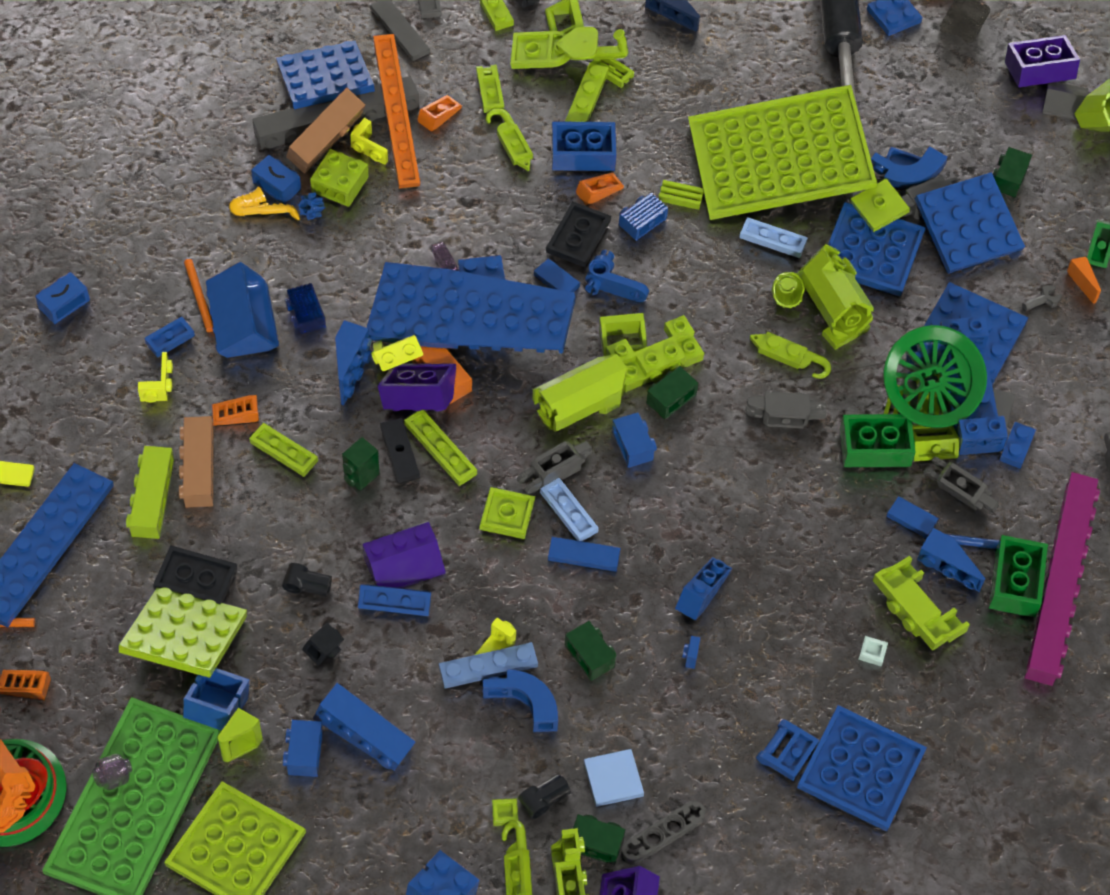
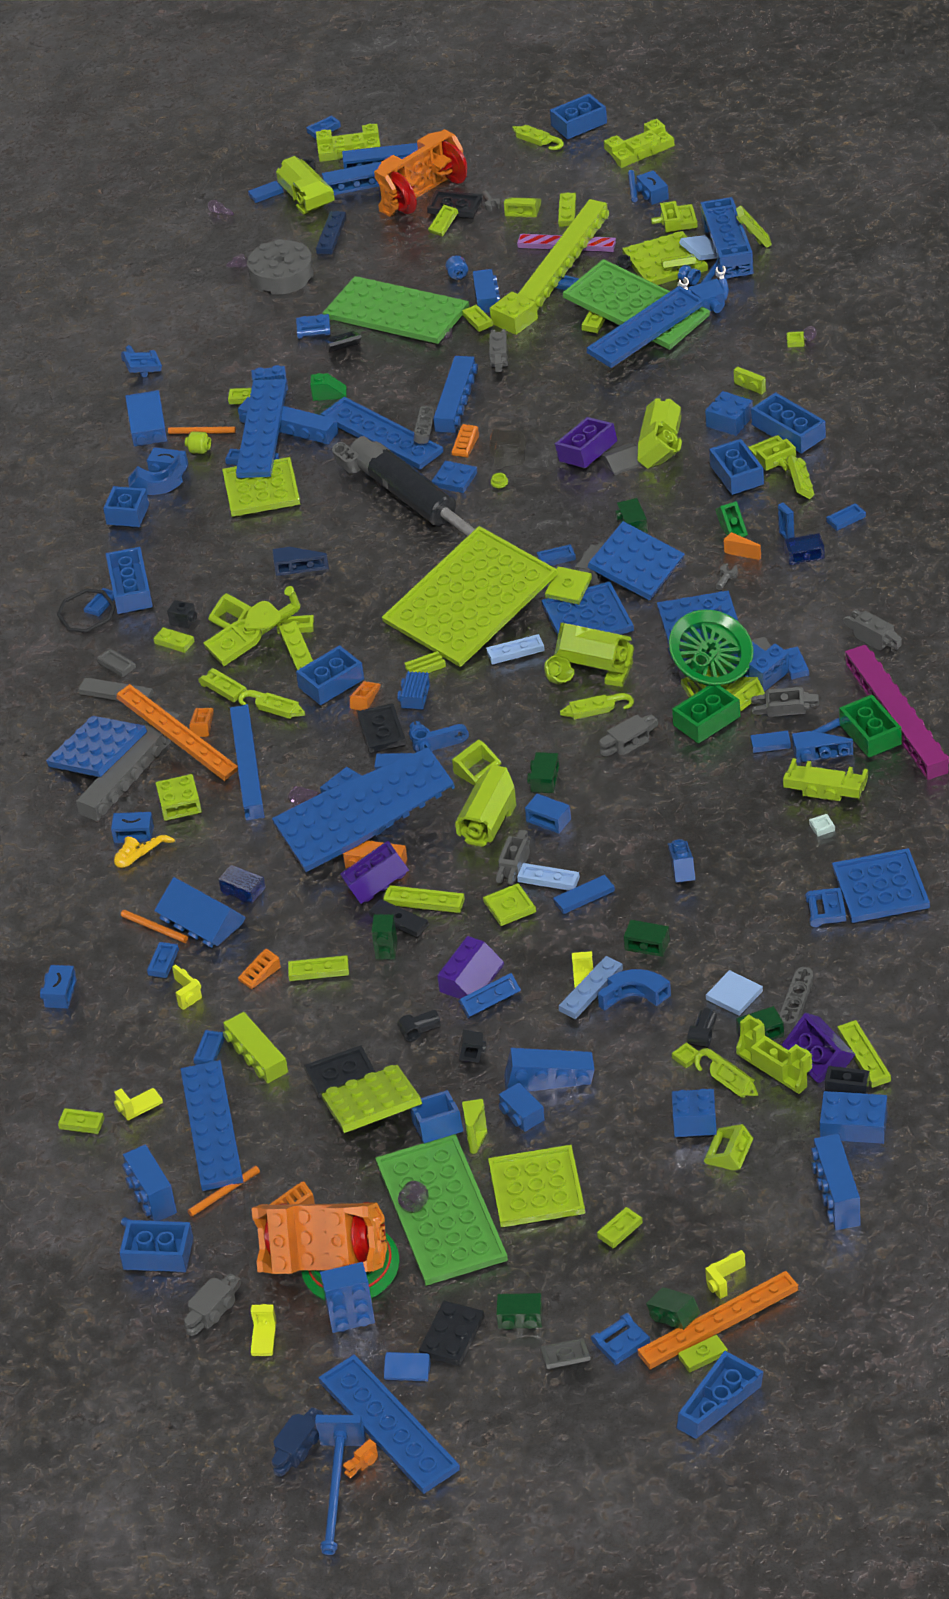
camera: 30 degrees left, 15 degrees down
medium nougat brick [179,416,214,508] -> none
medium nougat brick [286,88,365,174] -> none
blue gear [297,193,325,220] -> none
blue slope [335,320,372,405] -> none
neon yellow bracket [350,118,388,165] -> none
neon yellow bracket [371,335,423,372] -> none
lime bracket [605,315,704,392] -> none
blue plate [682,636,701,669] -> none
blue arch [871,146,947,189] -> none
none -> blue tile [193,1030,225,1065]
none -> blue tile [230,704,265,820]
none -> lime plate [491,473,508,489]

